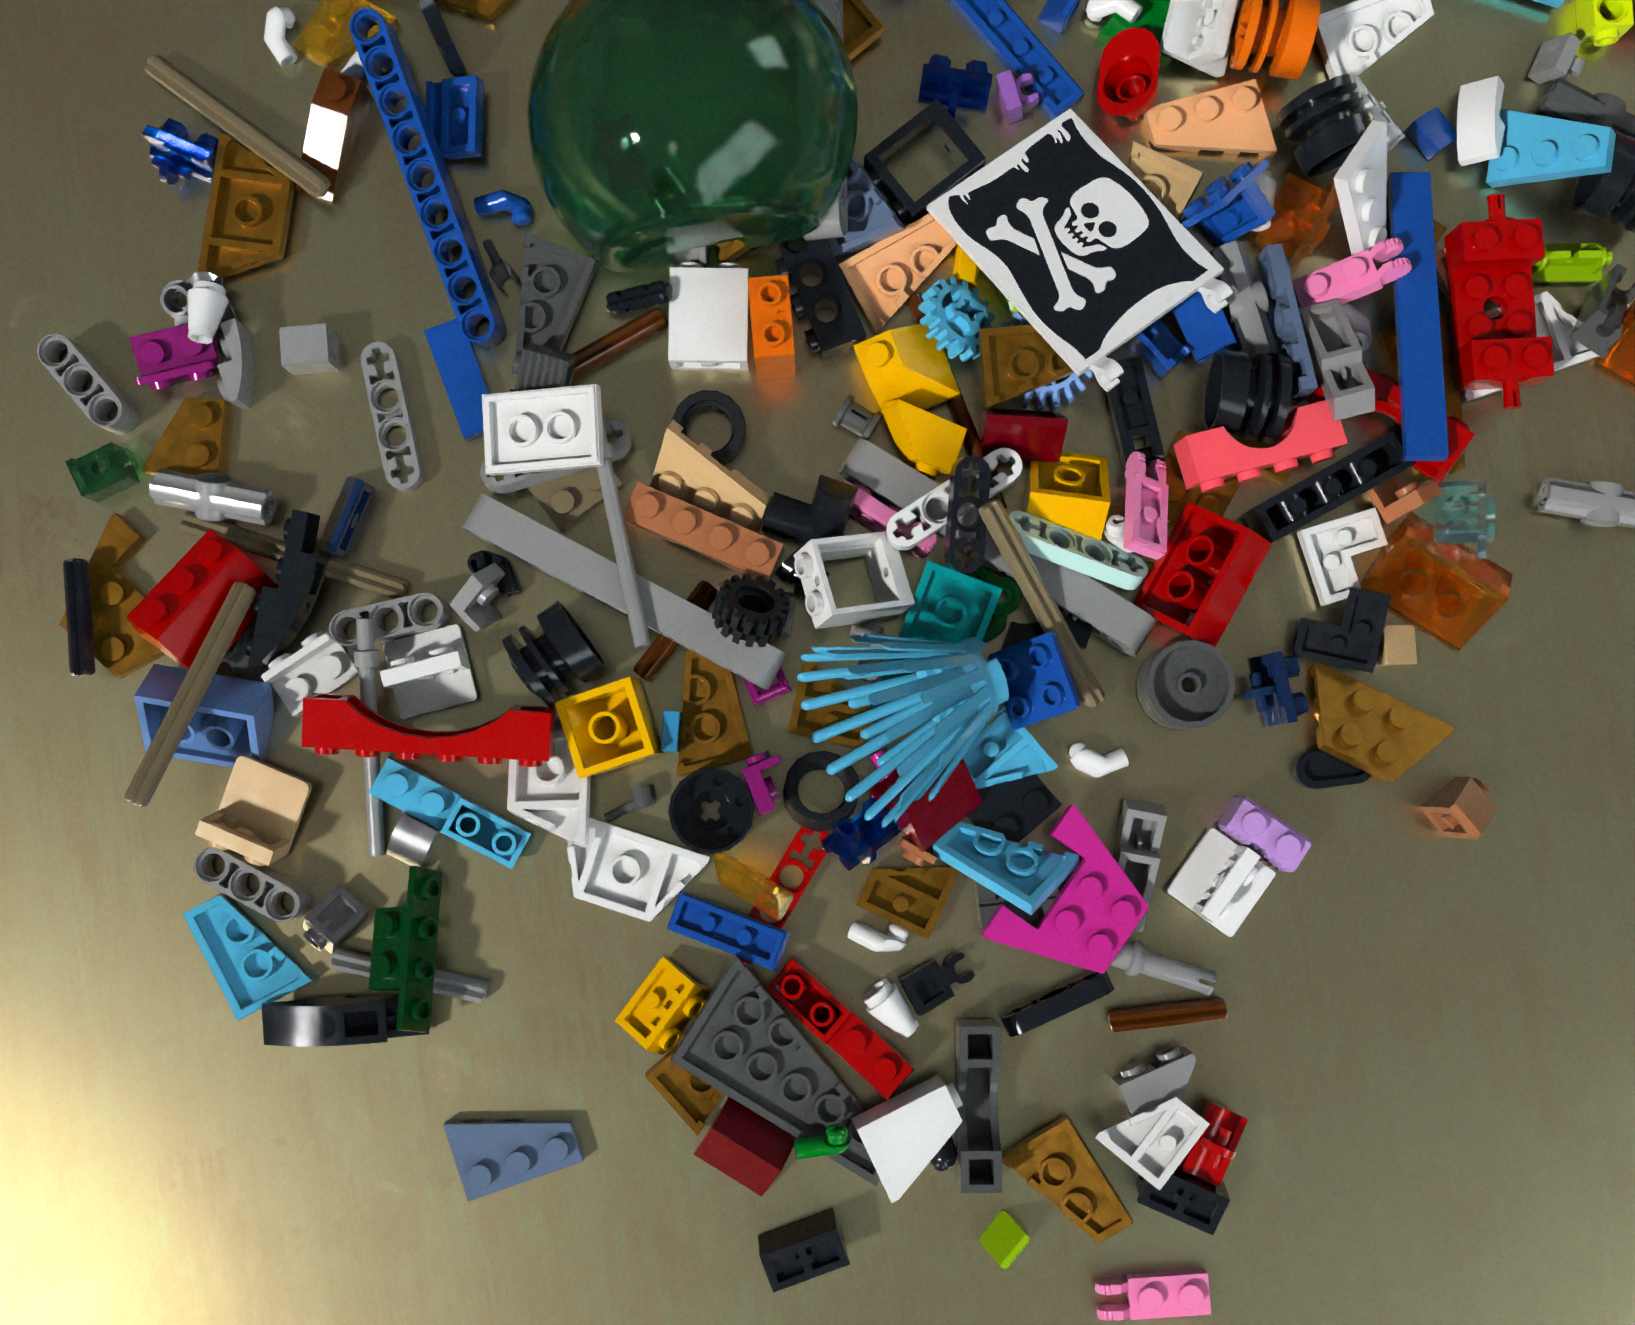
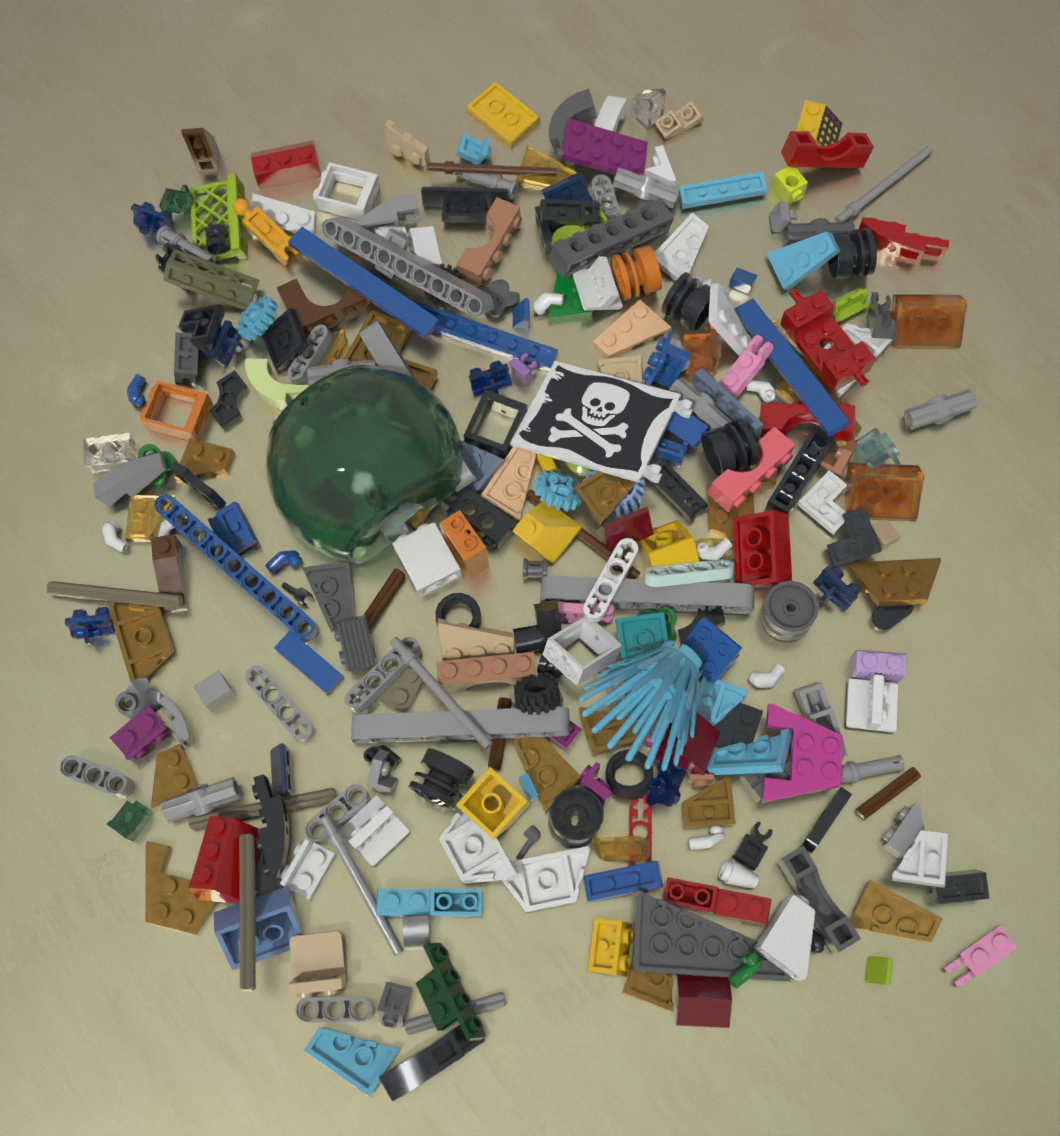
camera: 25 degrees left, 15 degrees down
black axle [63,558,95,676] -> none
white cone [187,281,229,344] -> none
red arch [301,693,556,767] -> none
sand blue wing [443,1120,585,1202] -> none
white tile [482,384,604,476] -> none
black axle [606,280,673,315] -> none
black hinge [758,1208,850,1293] -> none
yellow slope [881,399,967,479] -> none
black beam [944,455,991,573] -> none
dark tan axle [979,499,1105,707] -> none
red piece [1097,27,1161,121] -> none
bright pink hinge [1123,451,1169,560] -> none
red hips [1179,1101,1248,1187] -> none
light grey slope [1299,298,1375,421] -> none
nougat slope [1420,777,1497,840] -> none
white slope [1457,75,1505,167] -> none

